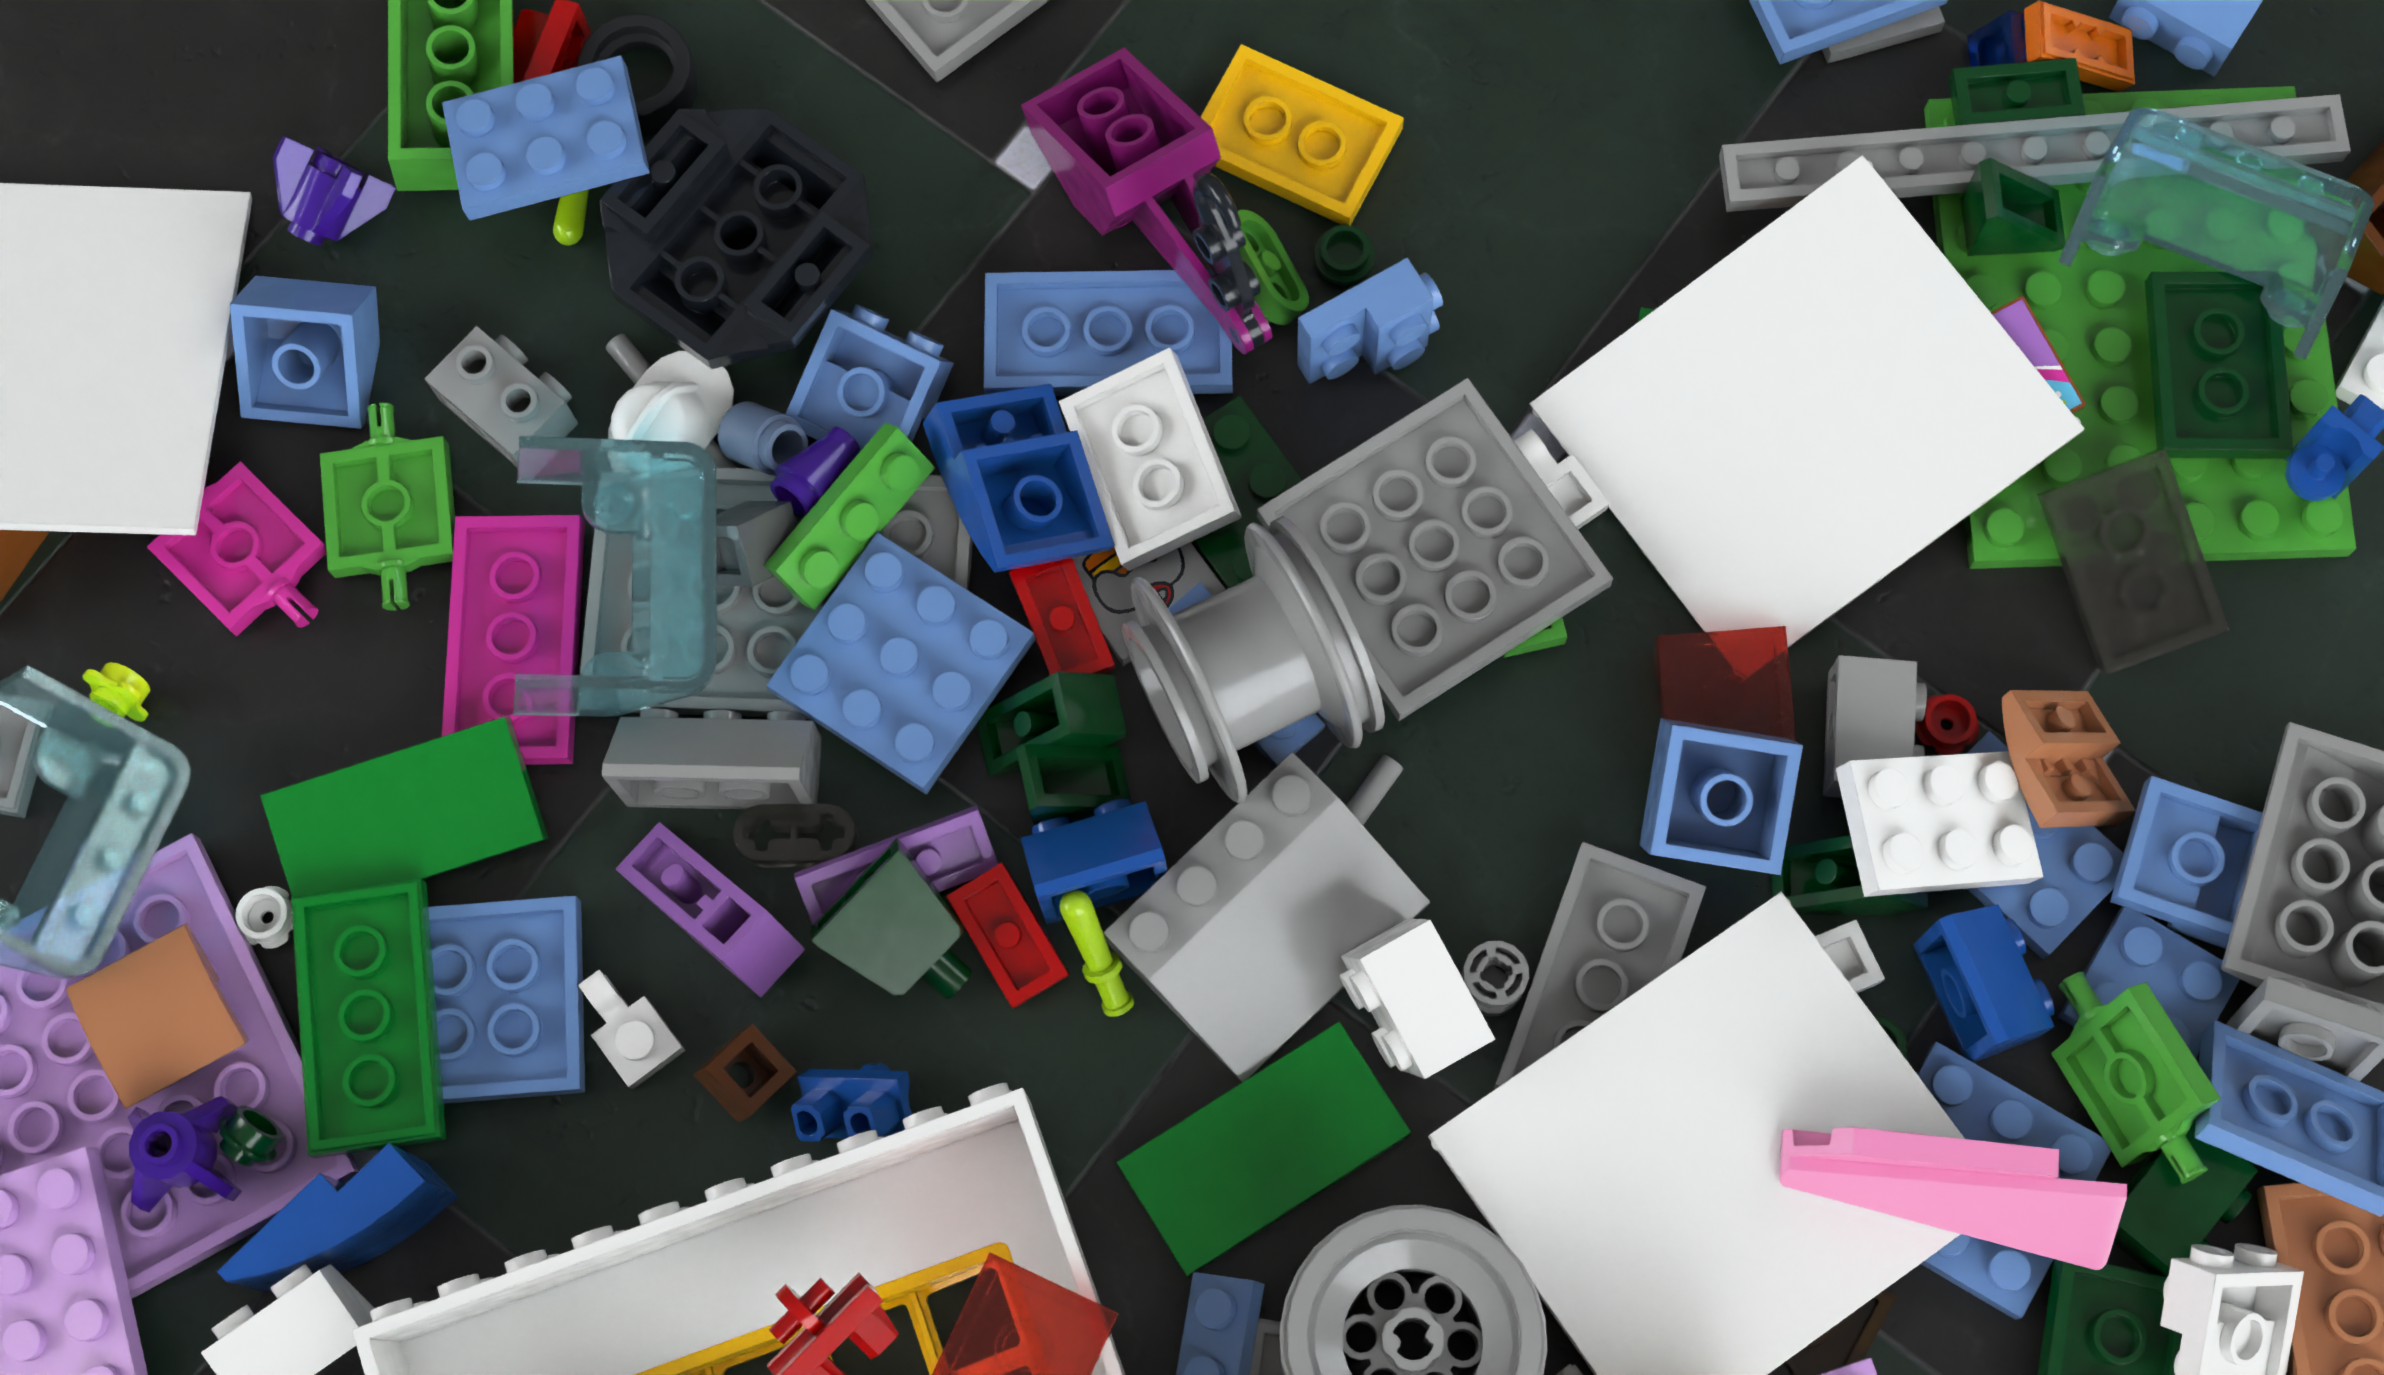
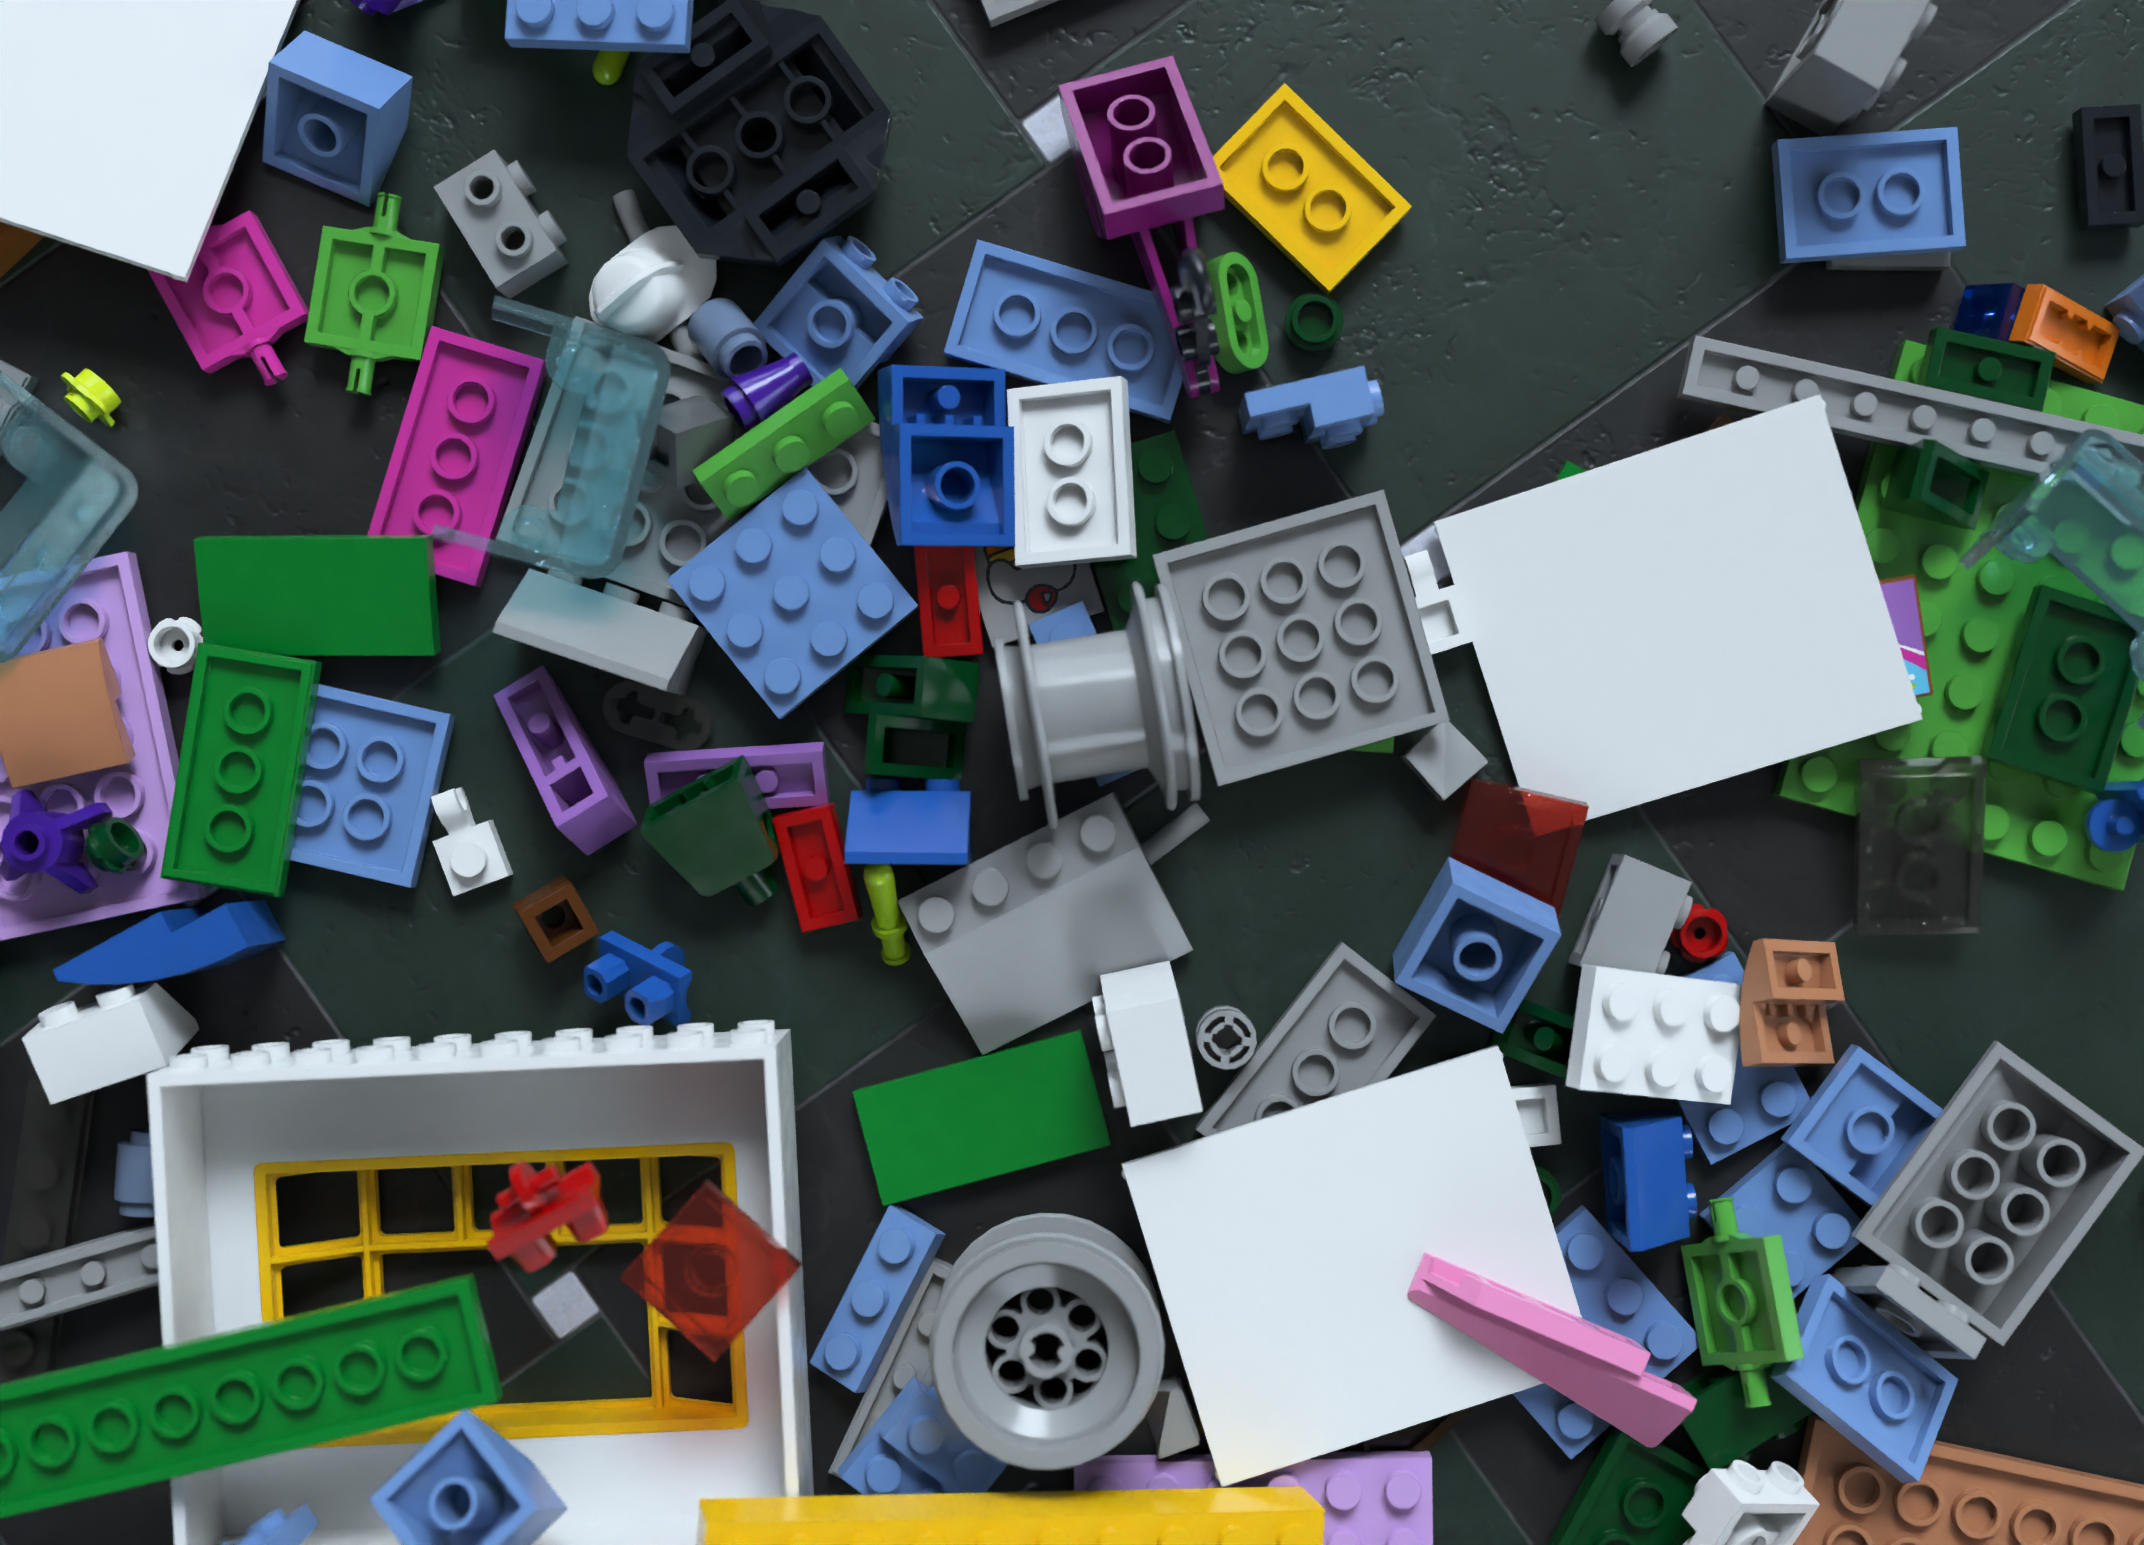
camera: 10 degrees right, 15 degrees up
none -> light grey slope [1400,721,1488,801]

